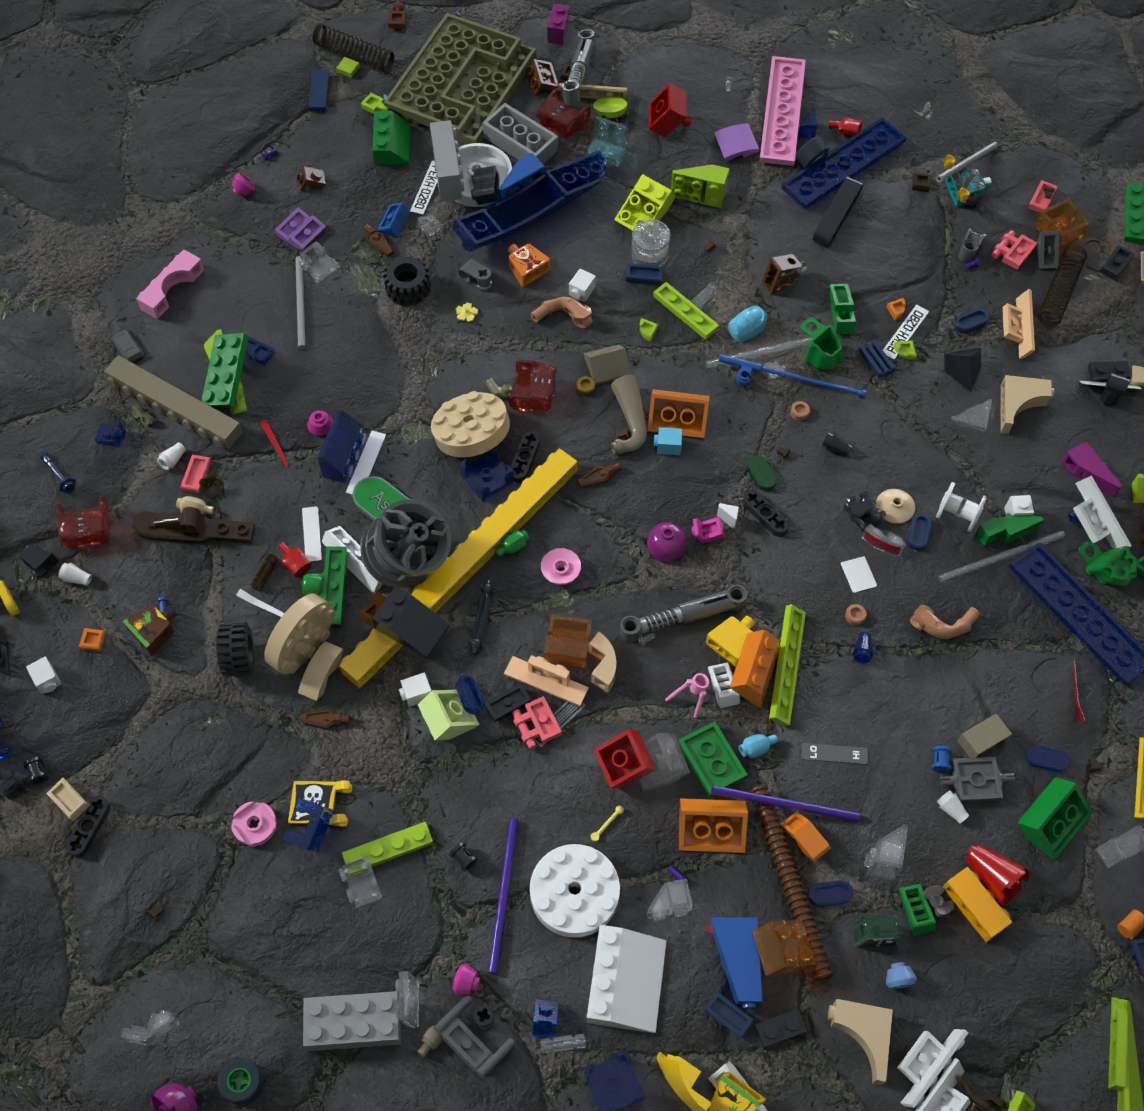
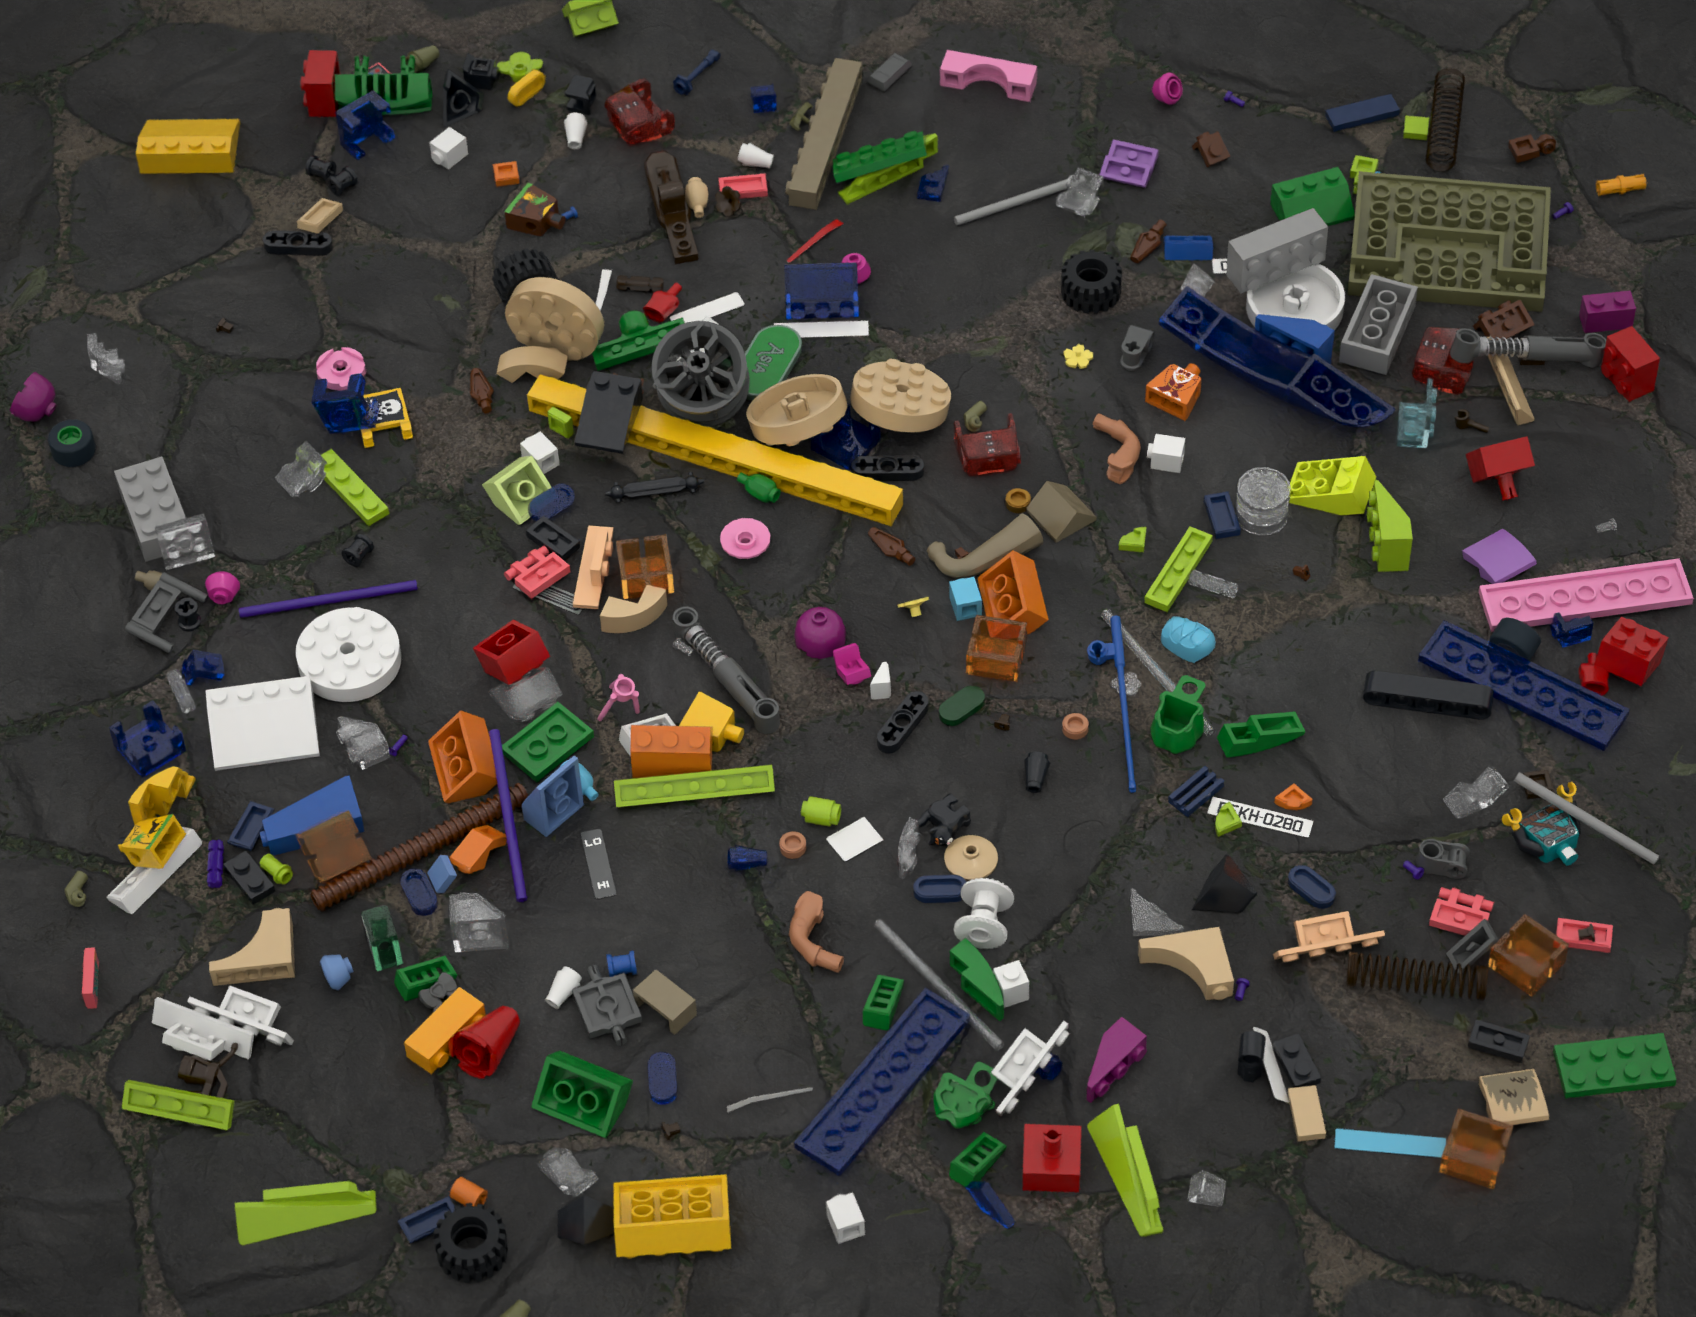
camera: 75 degrees right, 10 degrees down
black brick [471,166,500,205] -> none
light yellow hinge [591,806,624,842] -> none
lime tile [593,96,627,118] -> none
reddish brown torso [762,254,807,295] -> none
none -> dark purple axle [207,839,224,888]
none -> lime pin [259,854,293,884]
none -> medium blue tile [427,855,457,893]
none -> medium blue slope [522,756,584,837]
none -> lime tile [547,407,574,439]
none -> tan piece [746,374,847,446]
none -> lime brick [801,796,841,827]
none -> green slope [863,975,904,1030]
none -> light yellow plant [898,597,929,617]
none -> clear orange piece [966,615,1027,682]
none -> clear slope [1442,766,1509,819]
none -> red brick [1594,616,1669,686]
none -> red brick [1601,326,1660,402]

